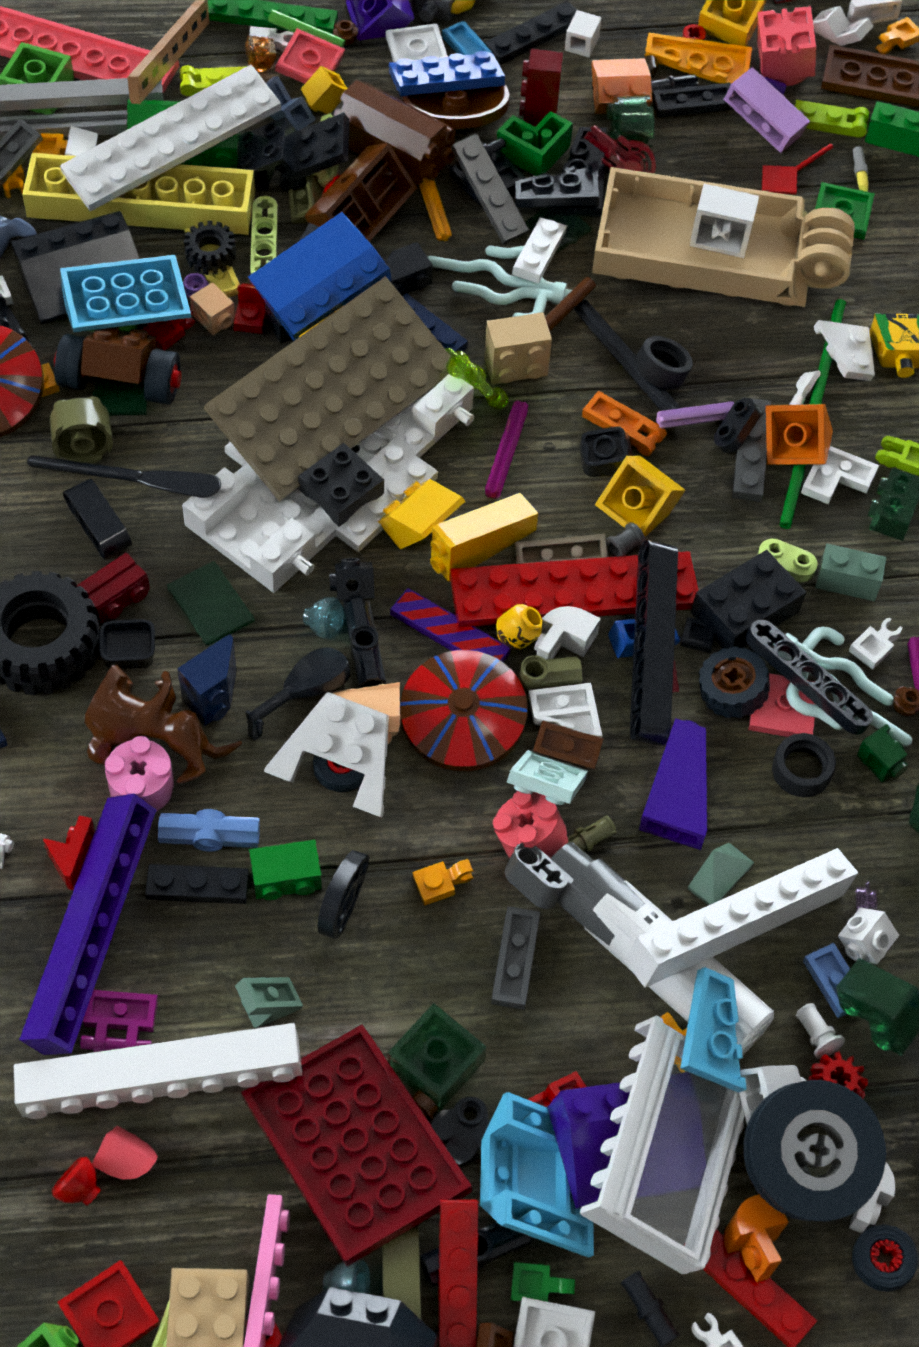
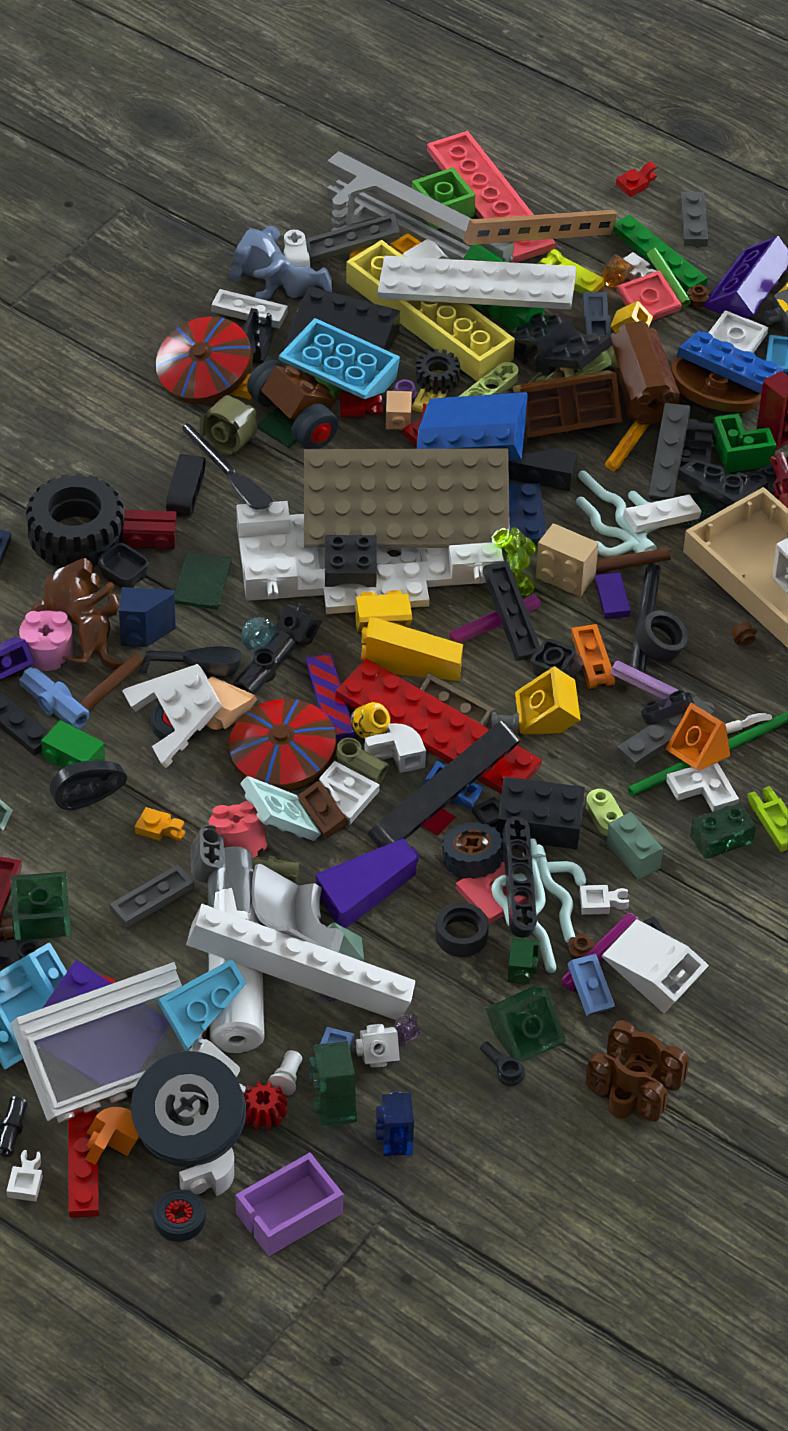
camera: 45 degrees right, 10 degrees down
none -> reddish brown piece [79,653,144,711]
none -> light grey panel [251,864,344,953]
none -> black plate [482,562,540,661]
none -> dark purple tile [595,572,630,619]
none -> reddish brown plate [732,622,757,646]

